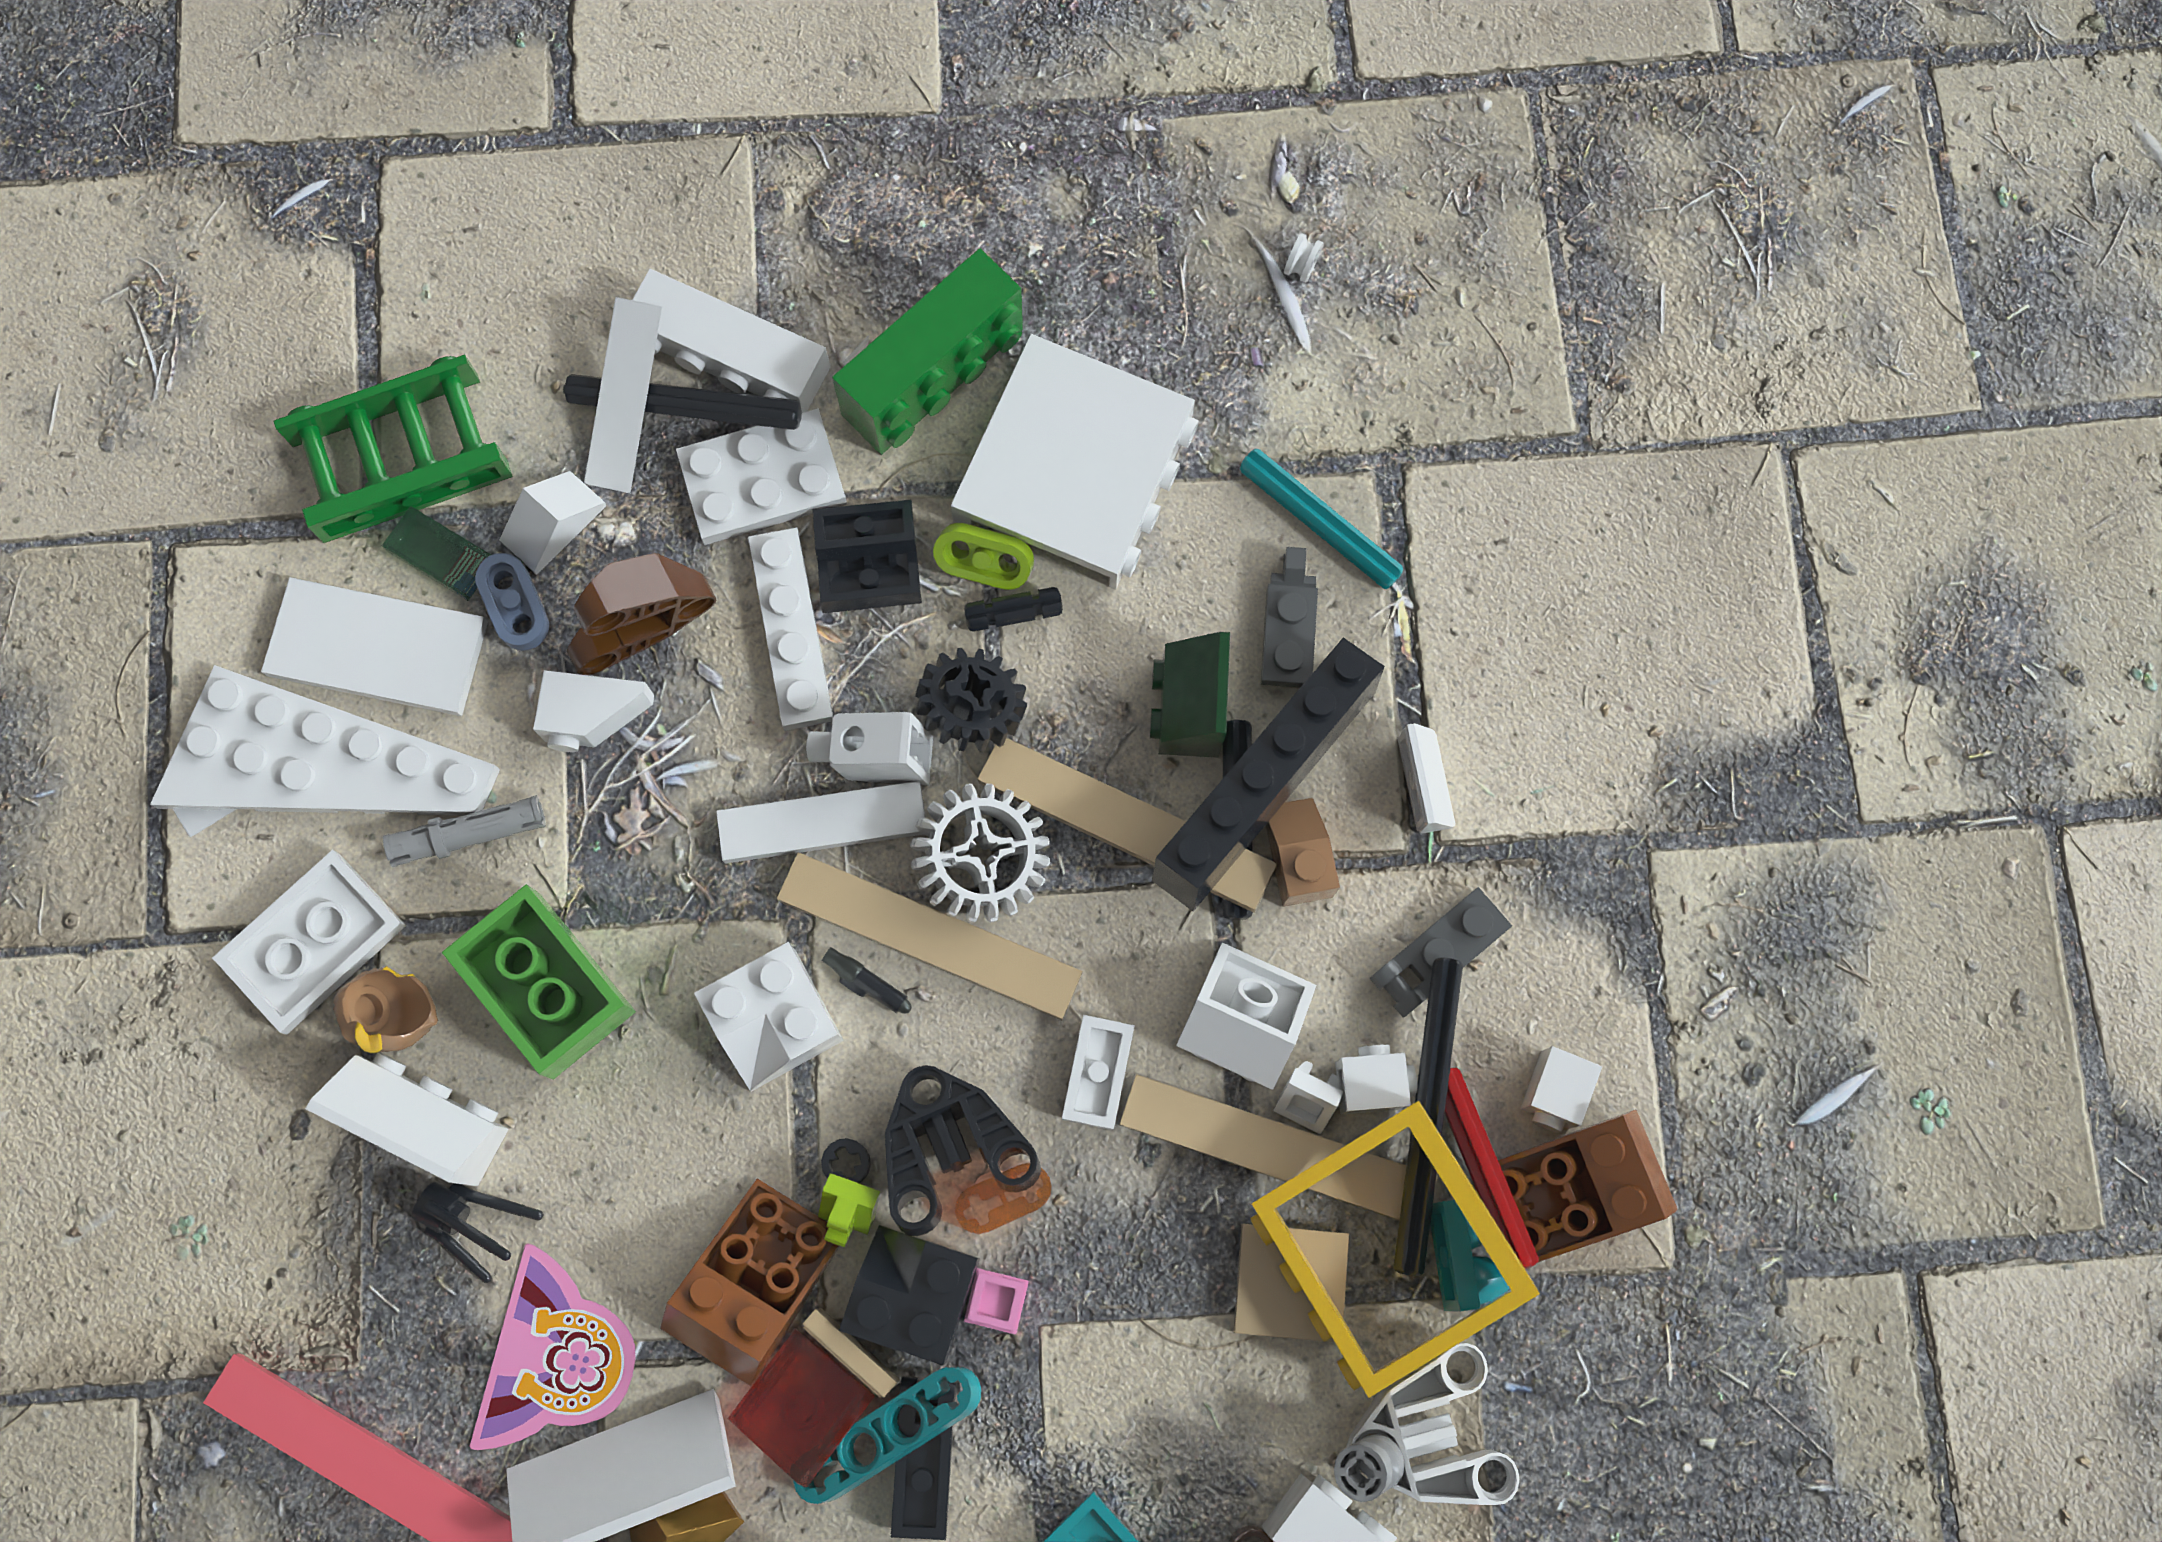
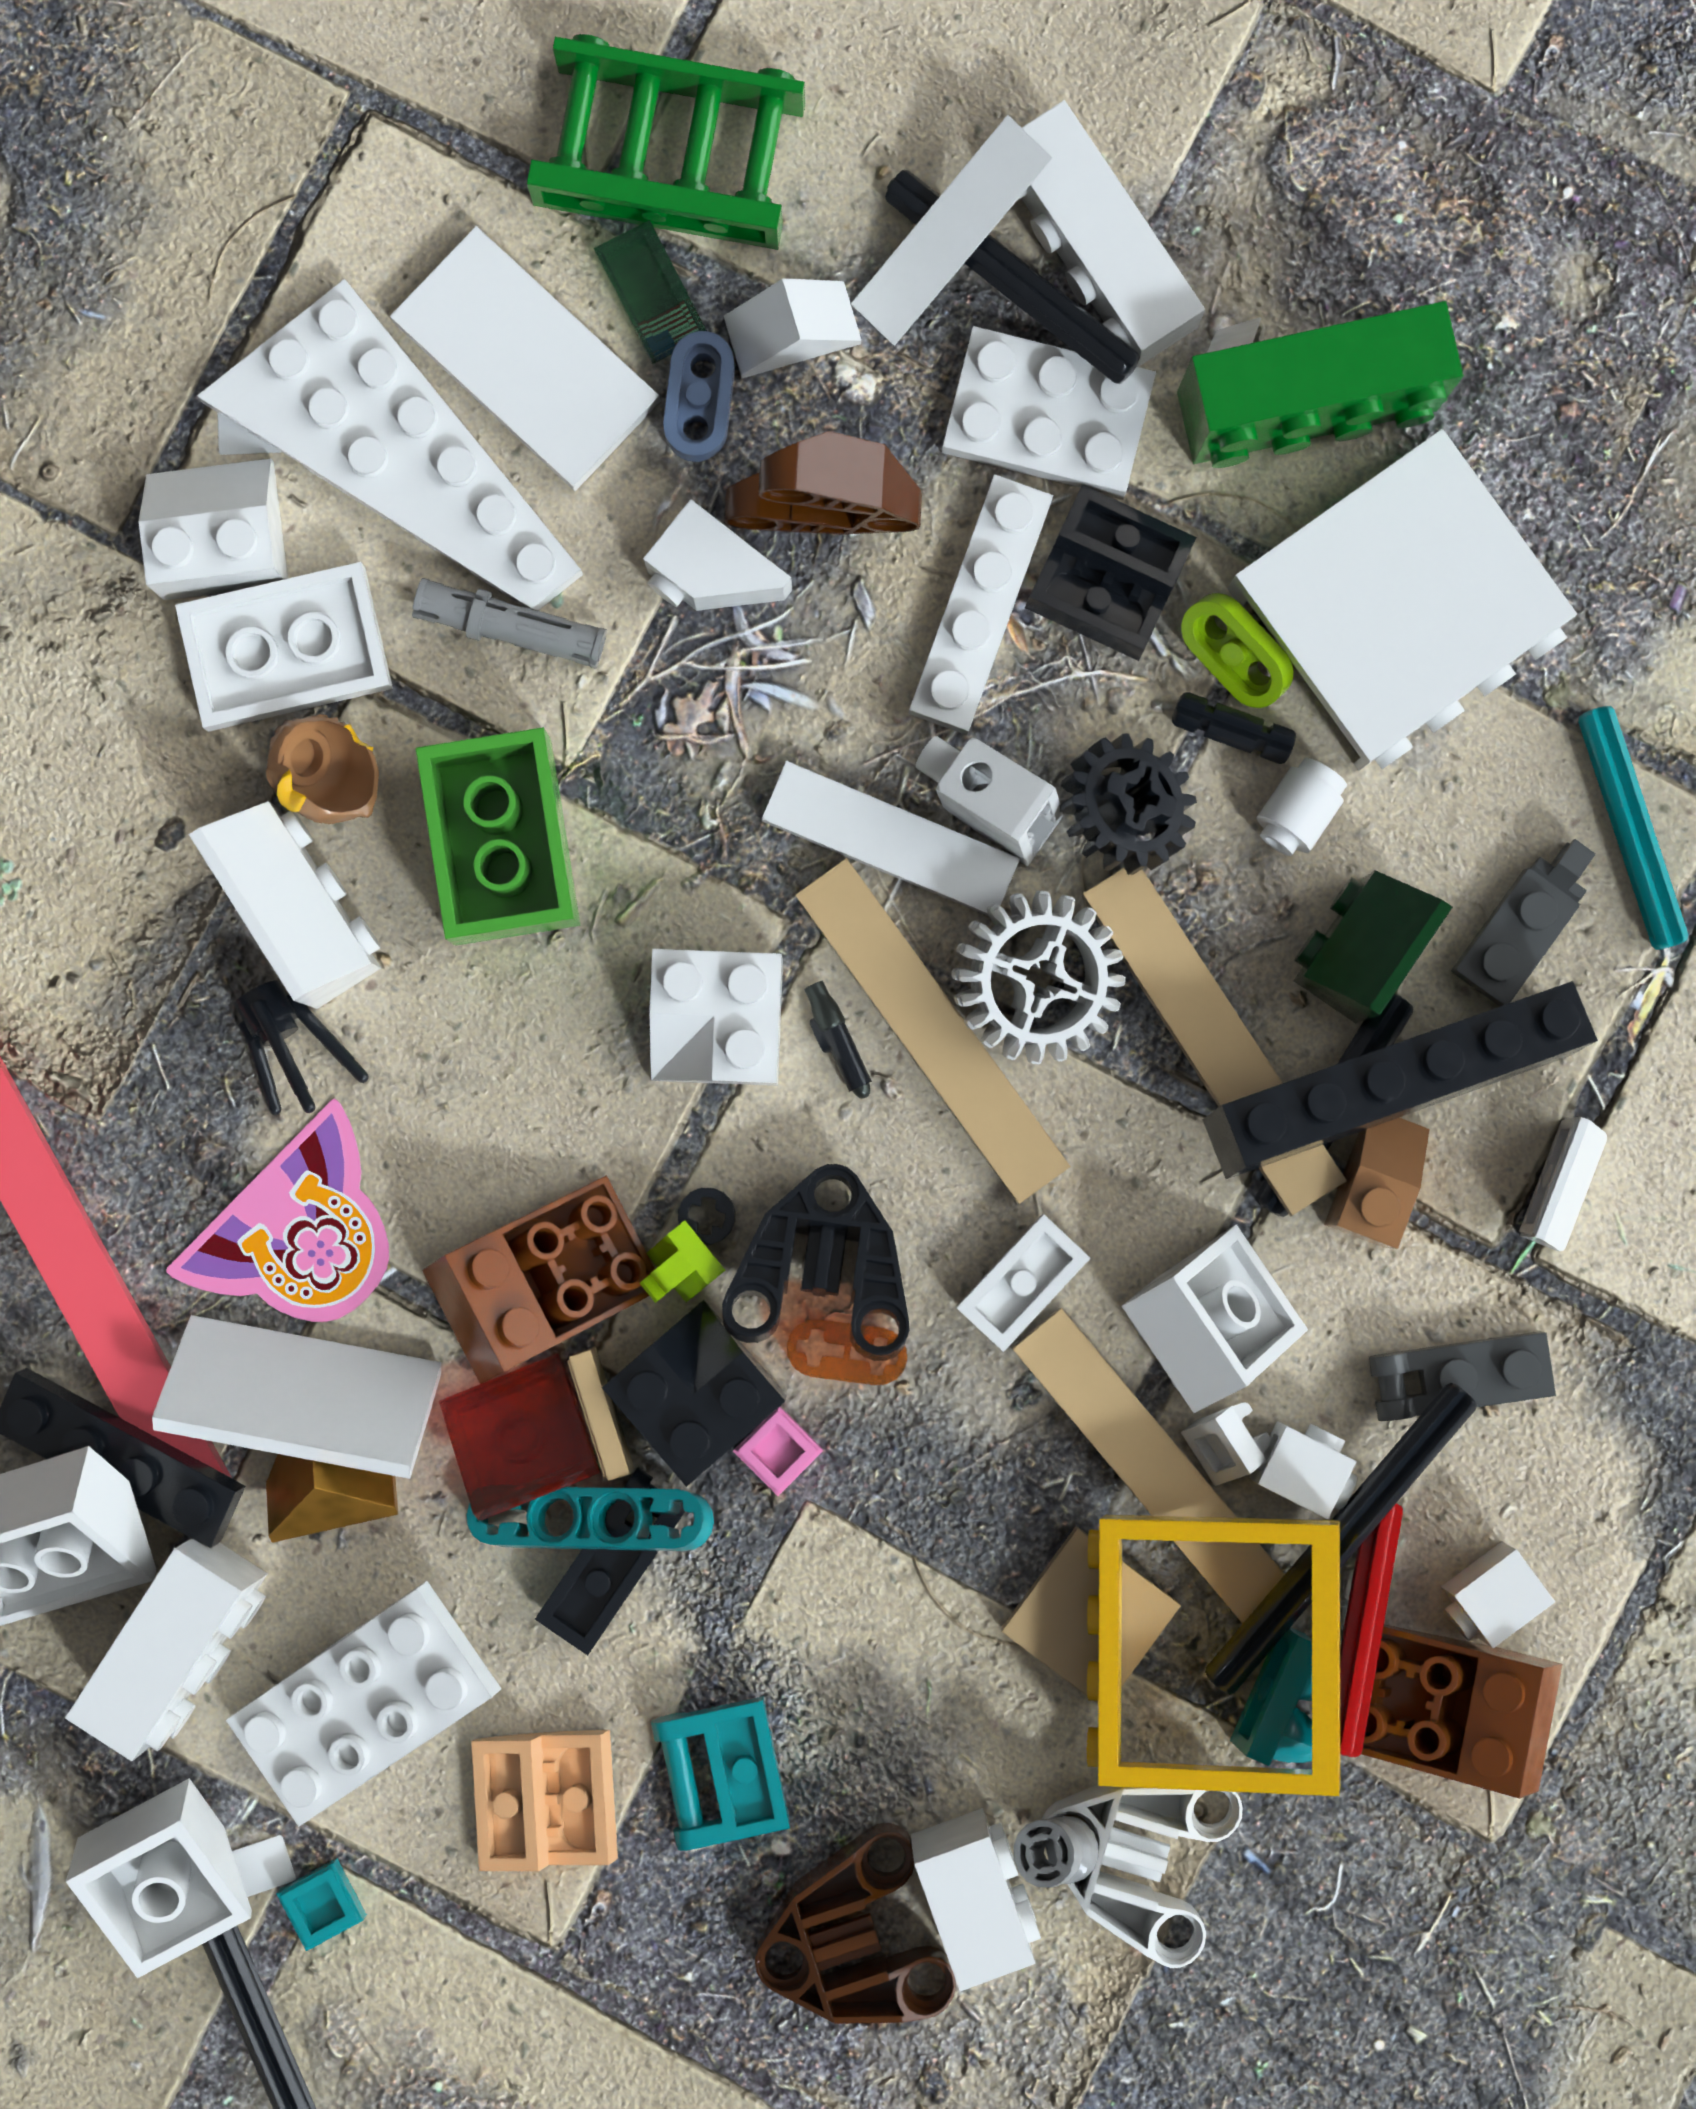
camera: 30 degrees right, 10 degrees up
none -> white slope [138,458,288,600]
none -> white brick [1256,758,1347,856]

